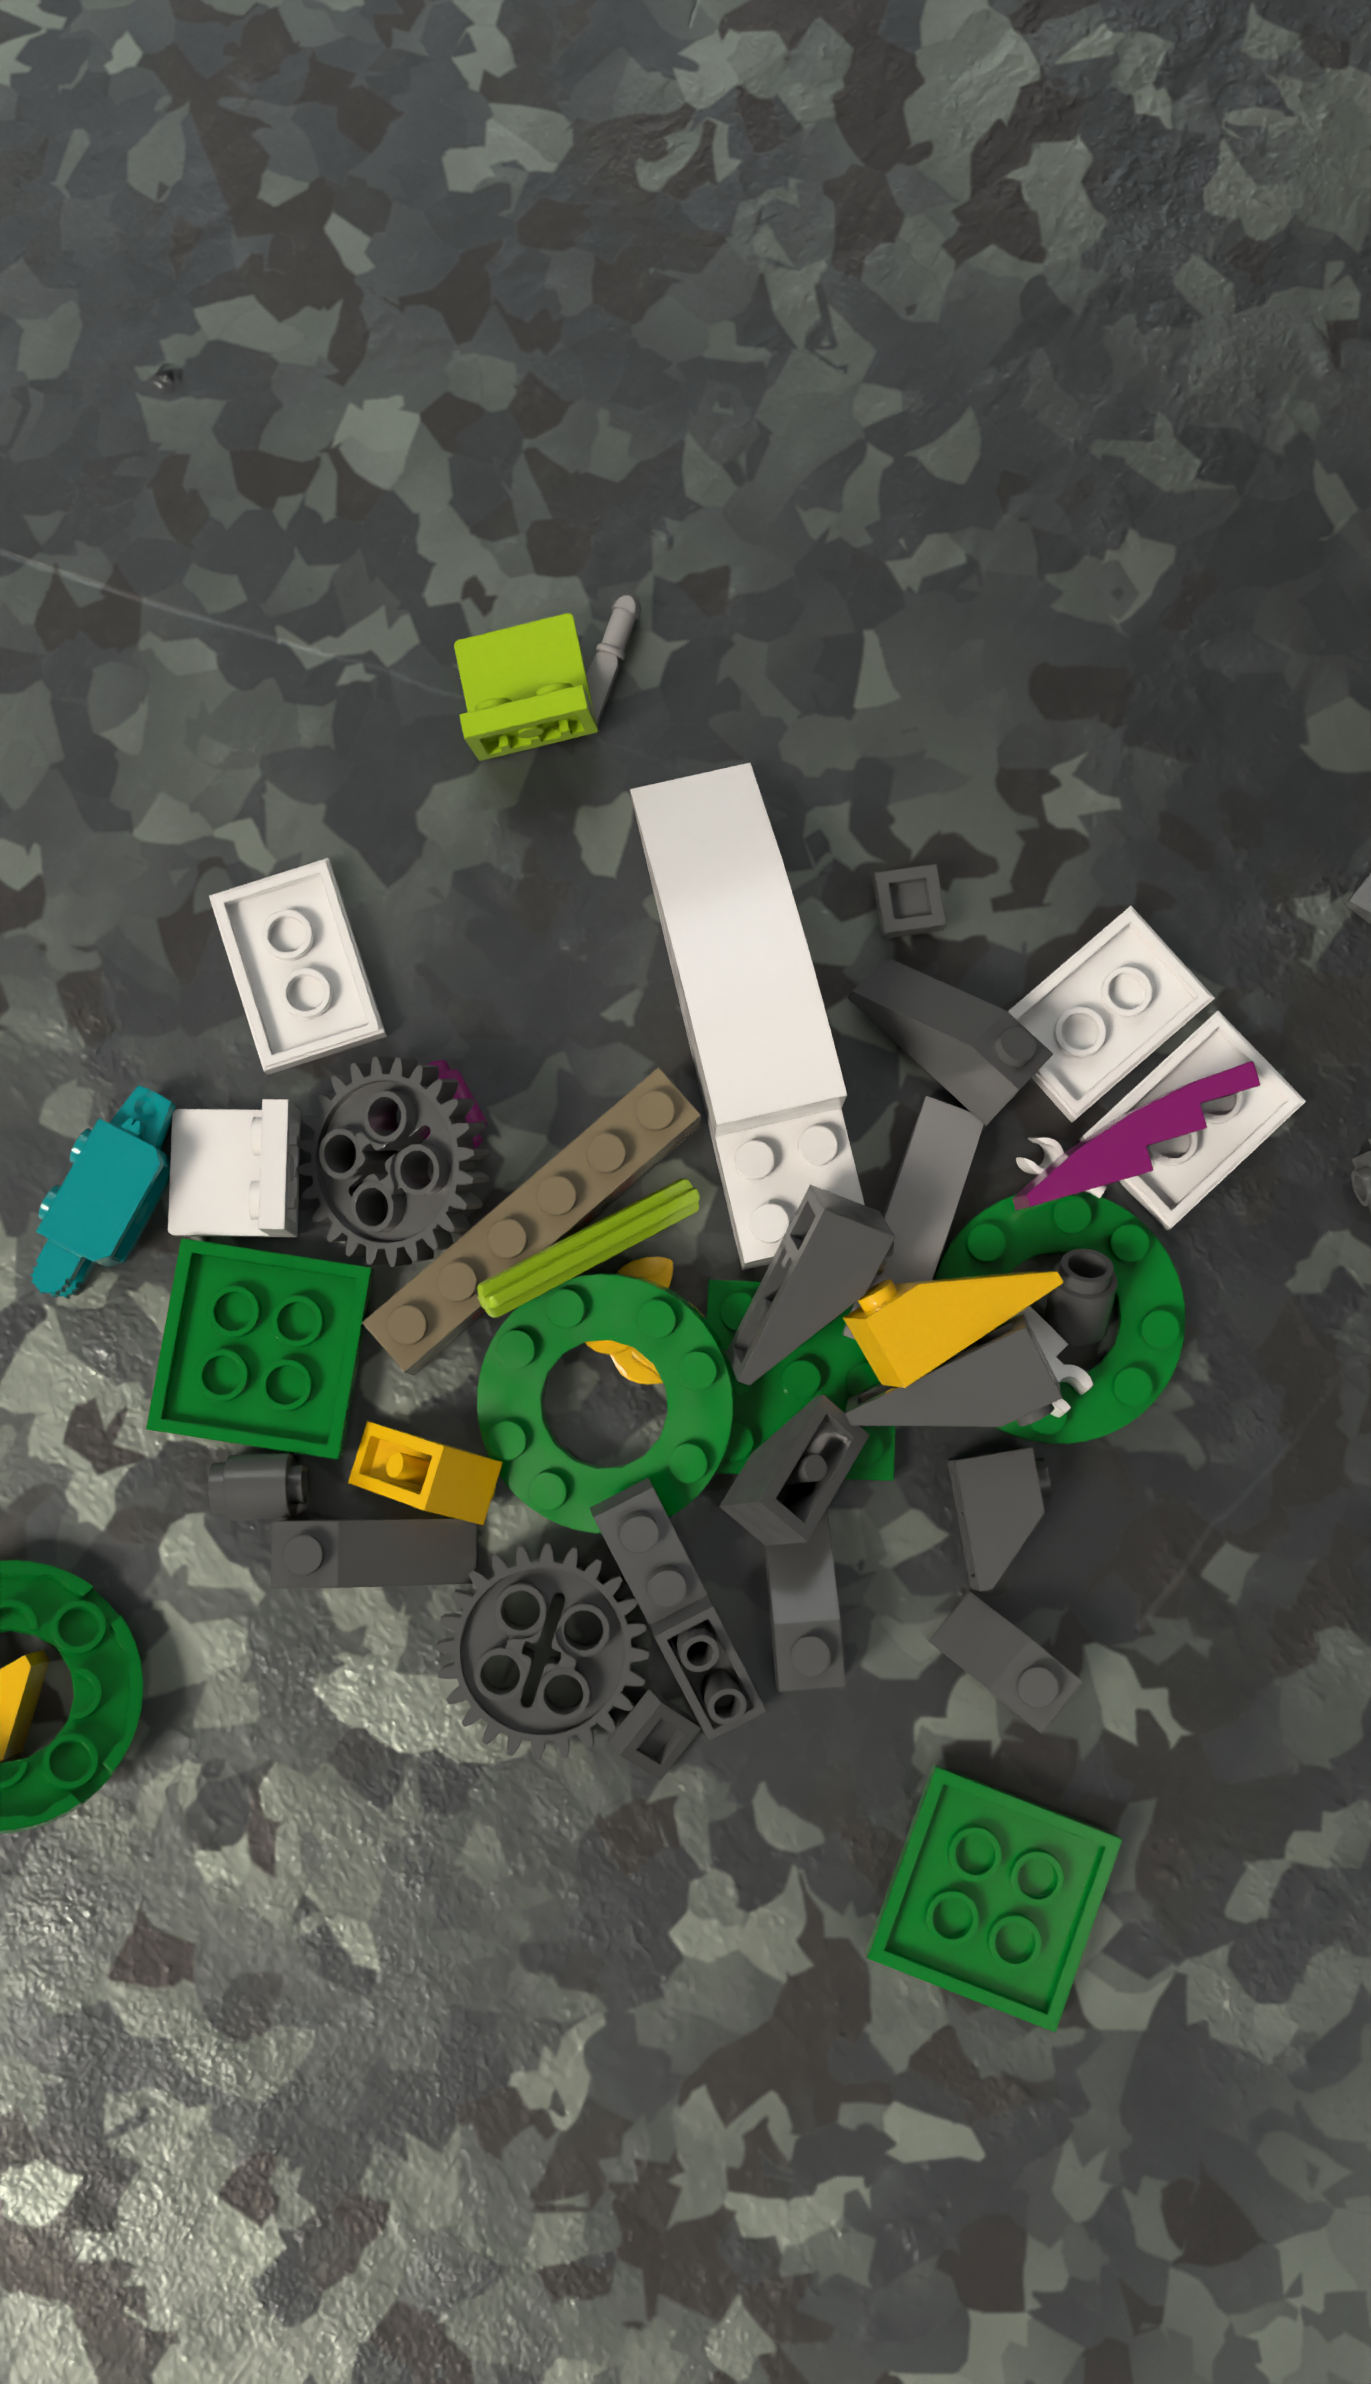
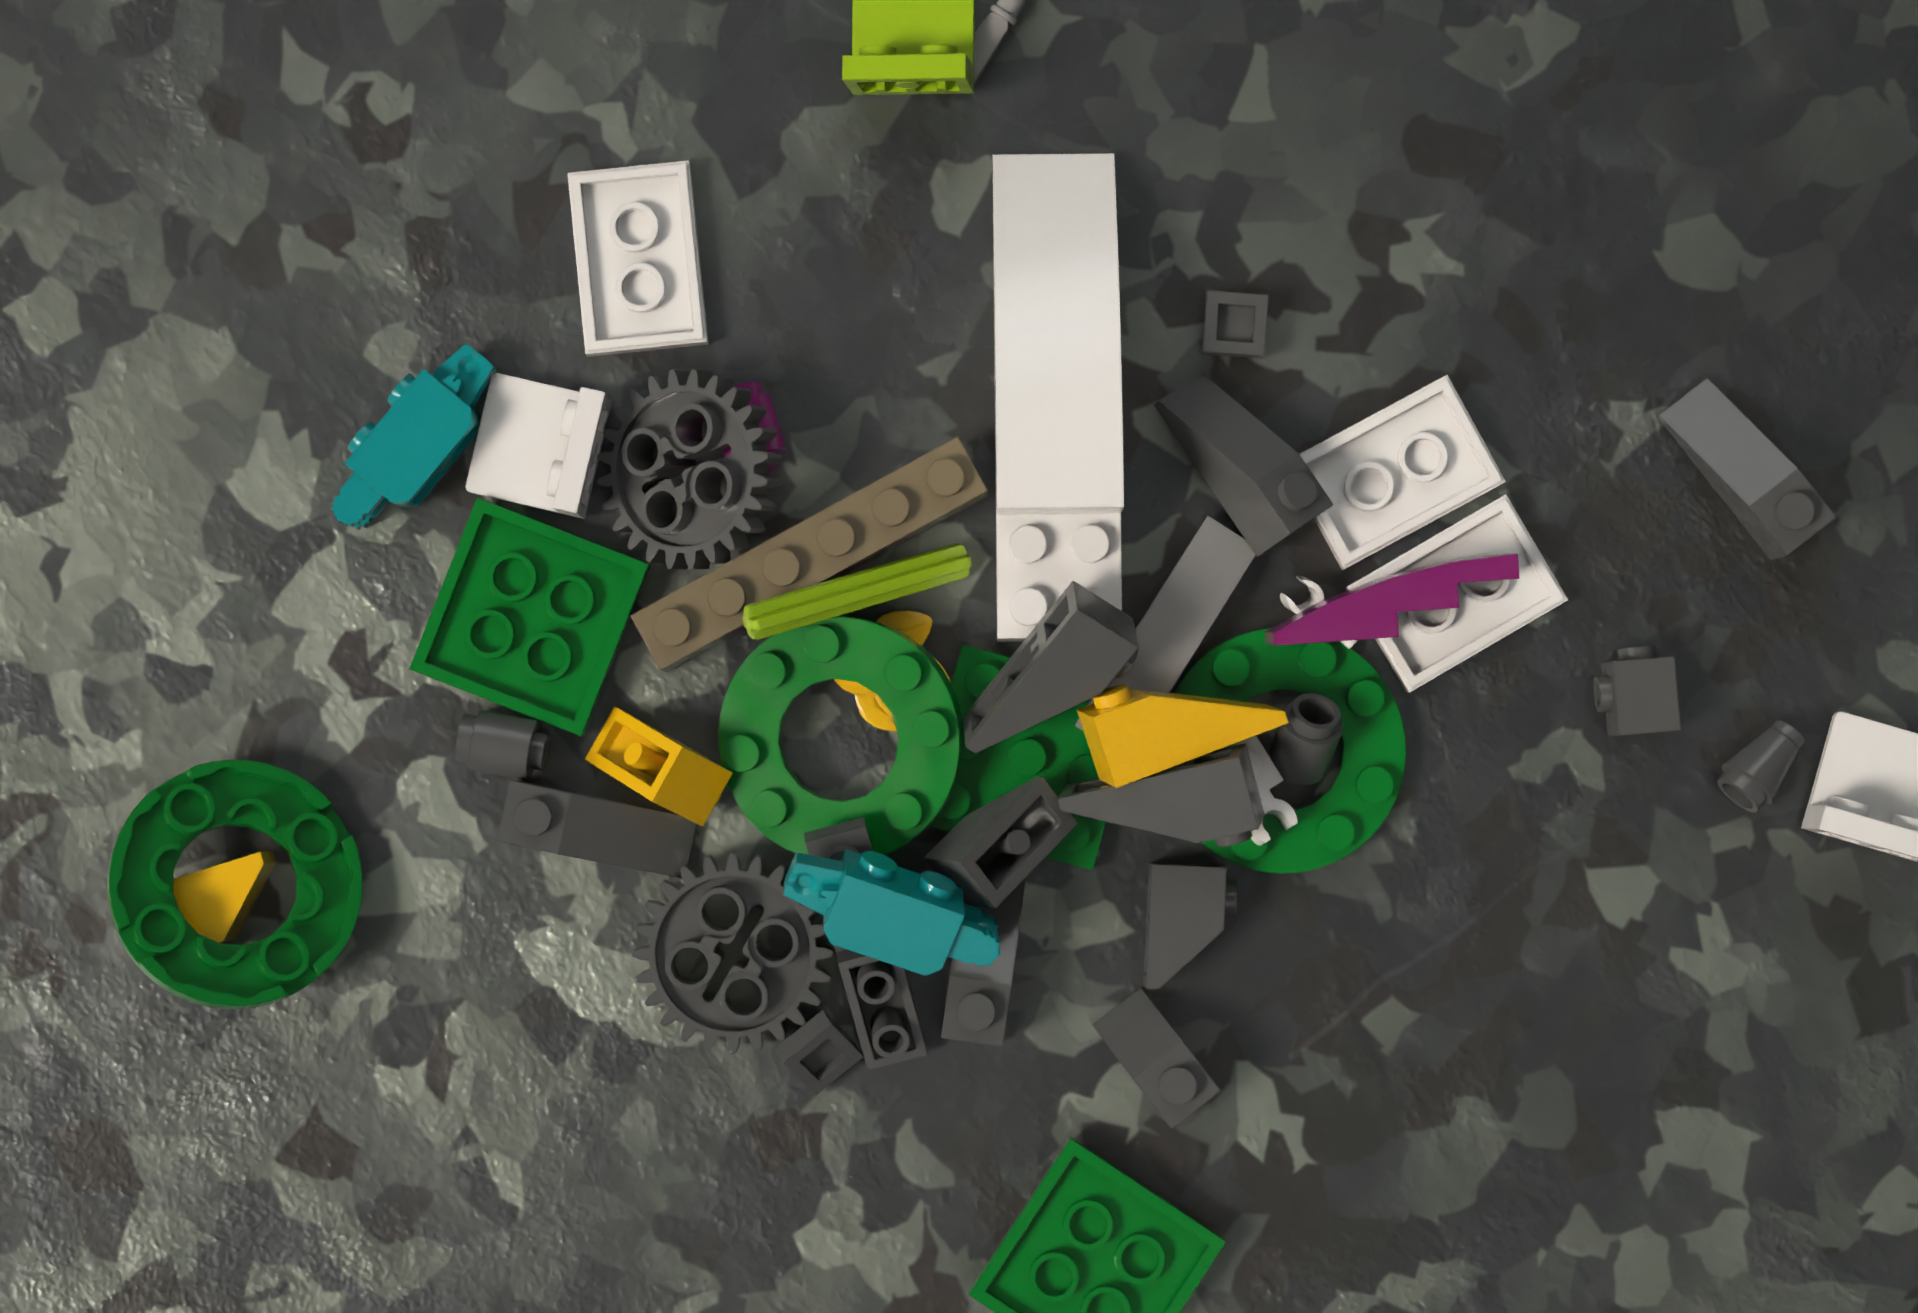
camera: 20 degrees right, 5 degrees up
none -> teal hinge [783,849,1001,976]

